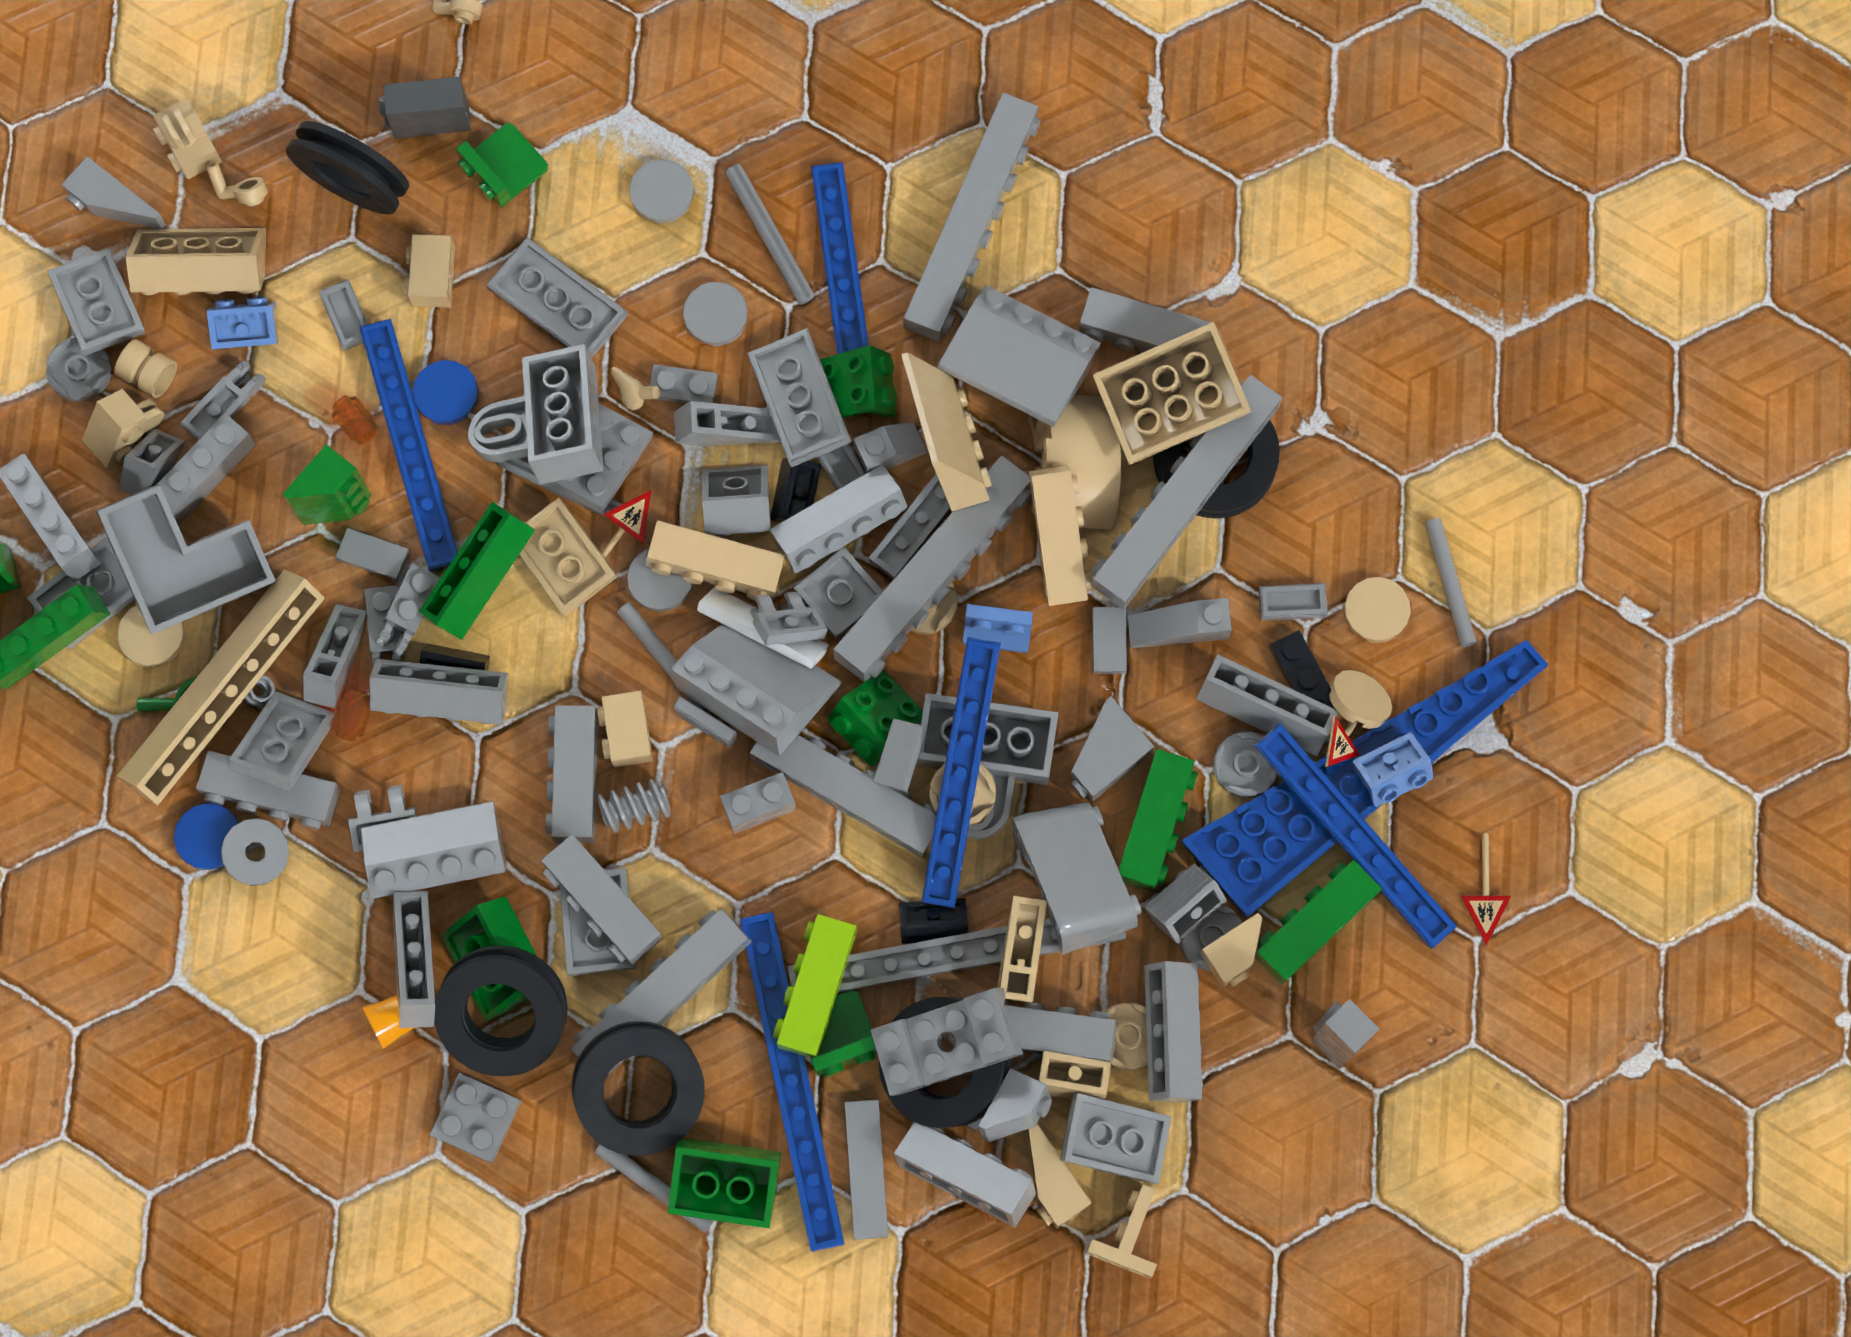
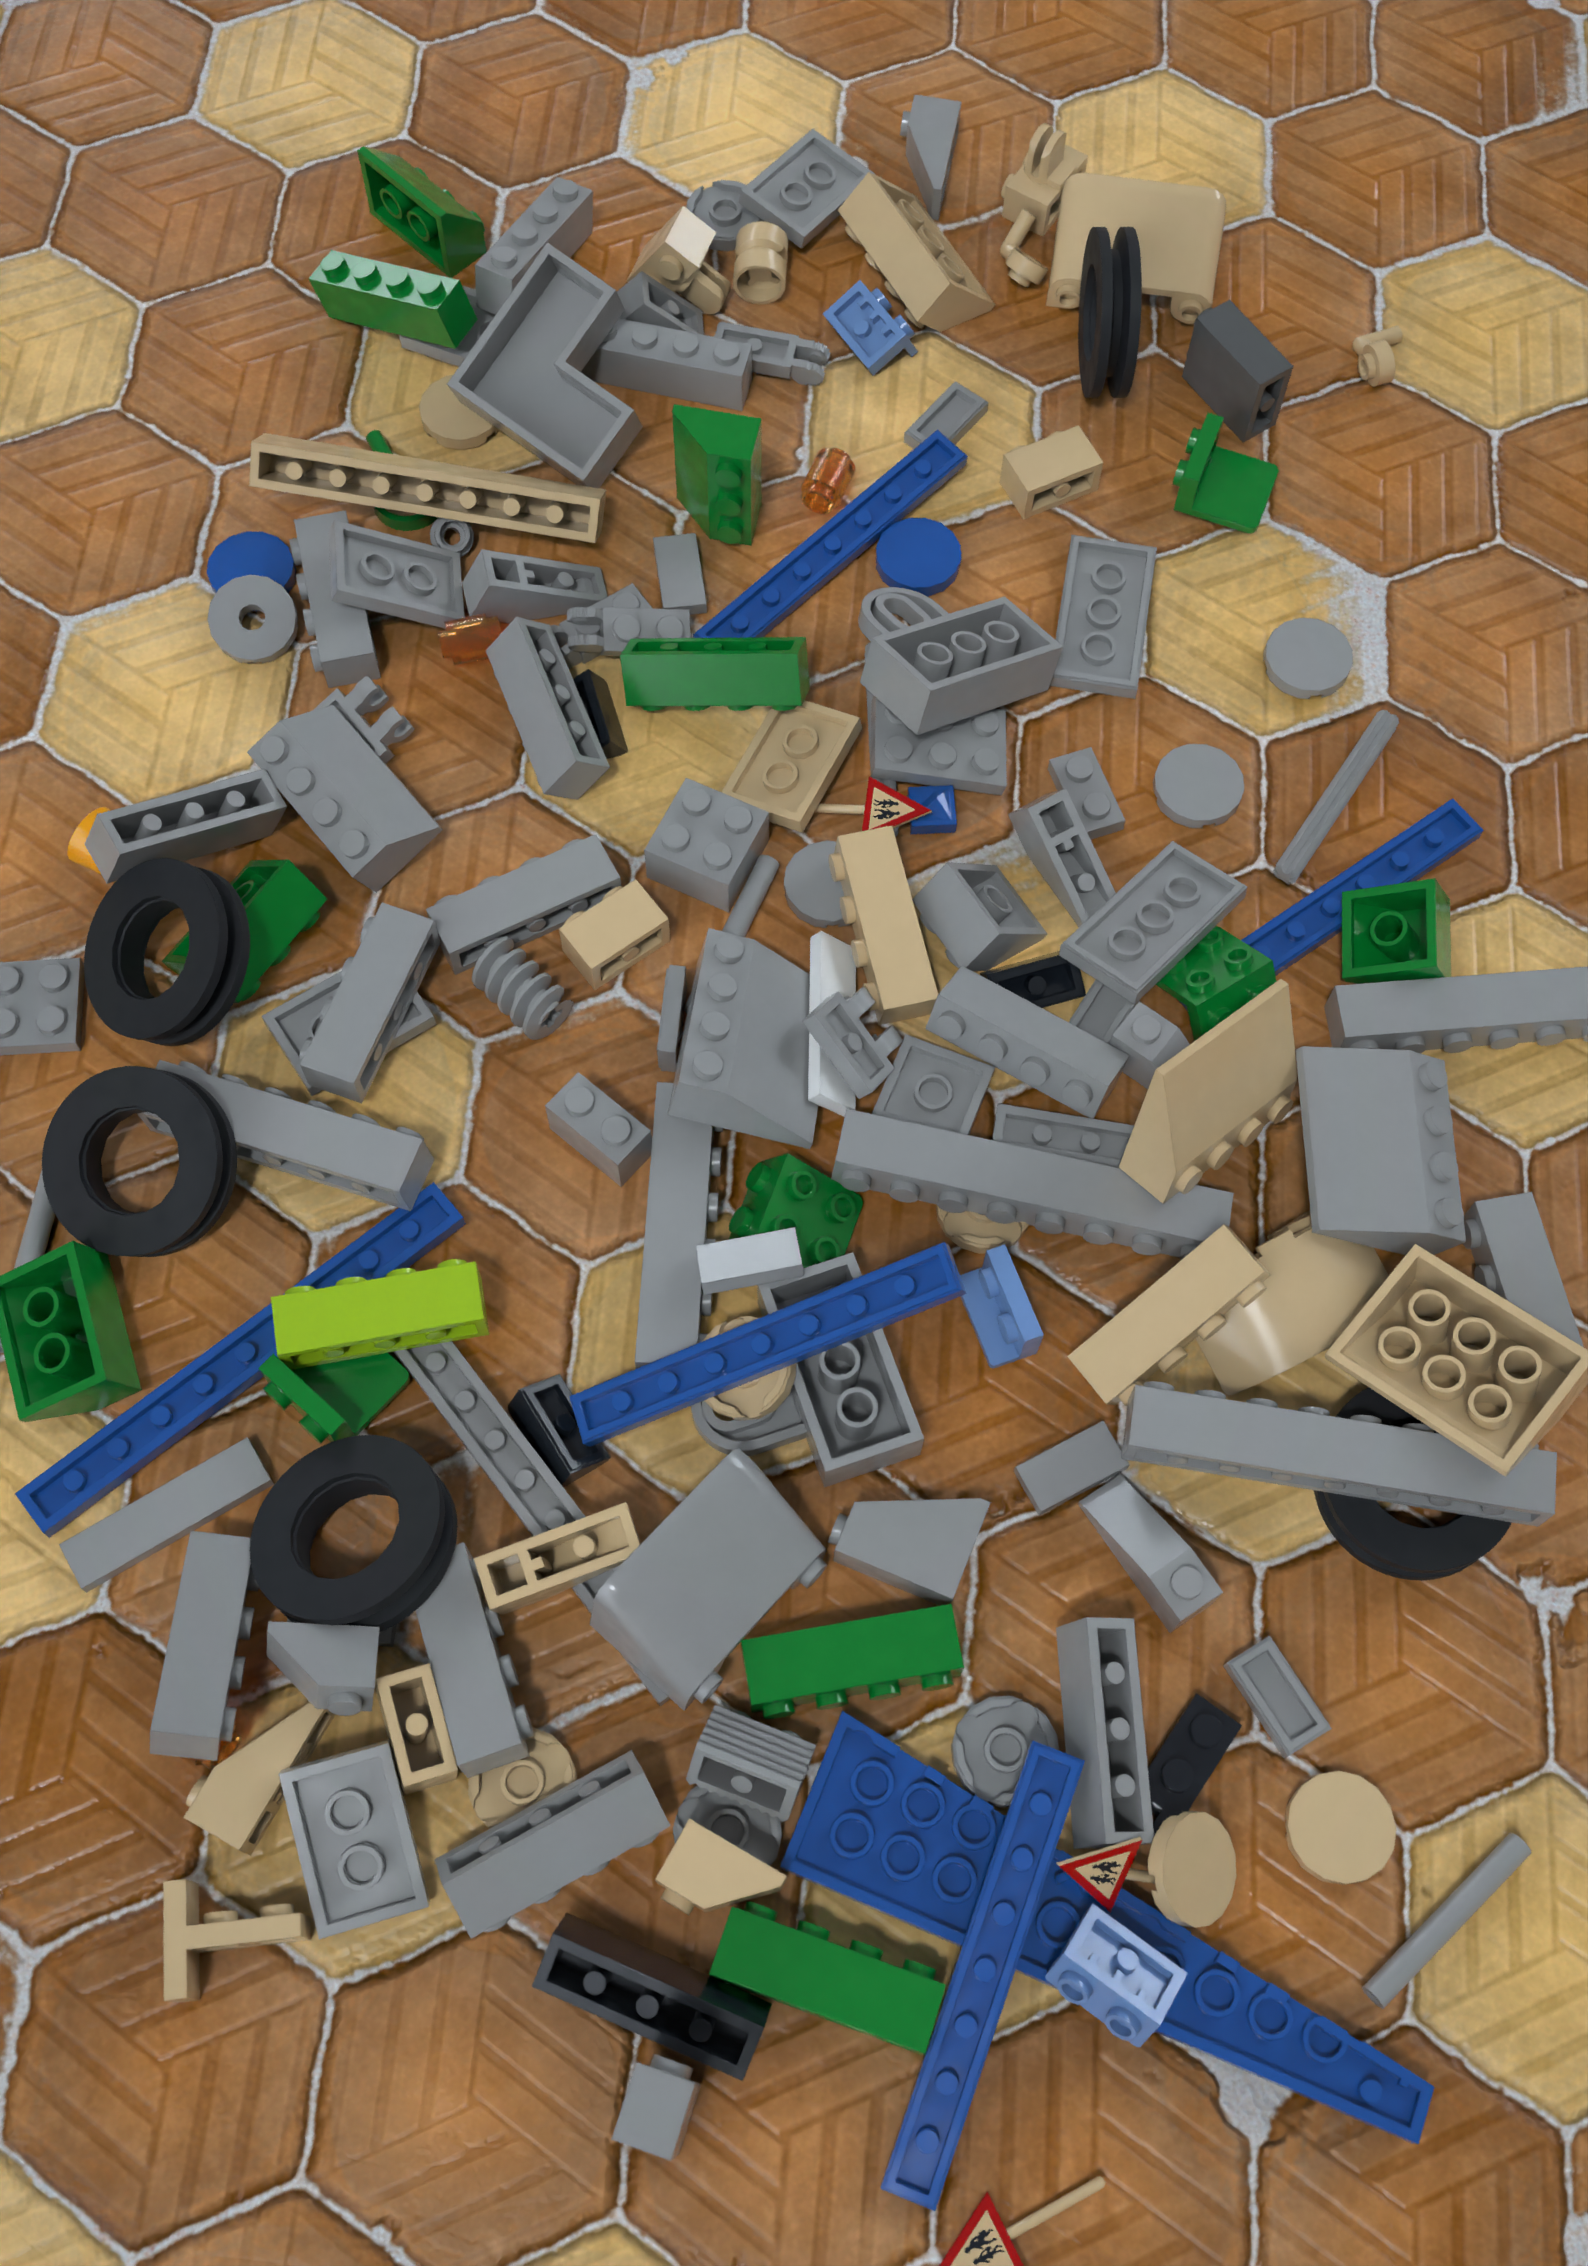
camera: 60 degrees right, 10 degrees down
tan animal [611,367,660,410] -> none
light grey piece [871,988,1023,1096] -> none
none -> black brick [532,1913,772,2081]
none -> light grey brick [644,778,769,913]
none -> blue tile [907,785,957,834]
none -> tan windscreen [1046,173,1226,324]
none -> green slope [1342,878,1451,984]

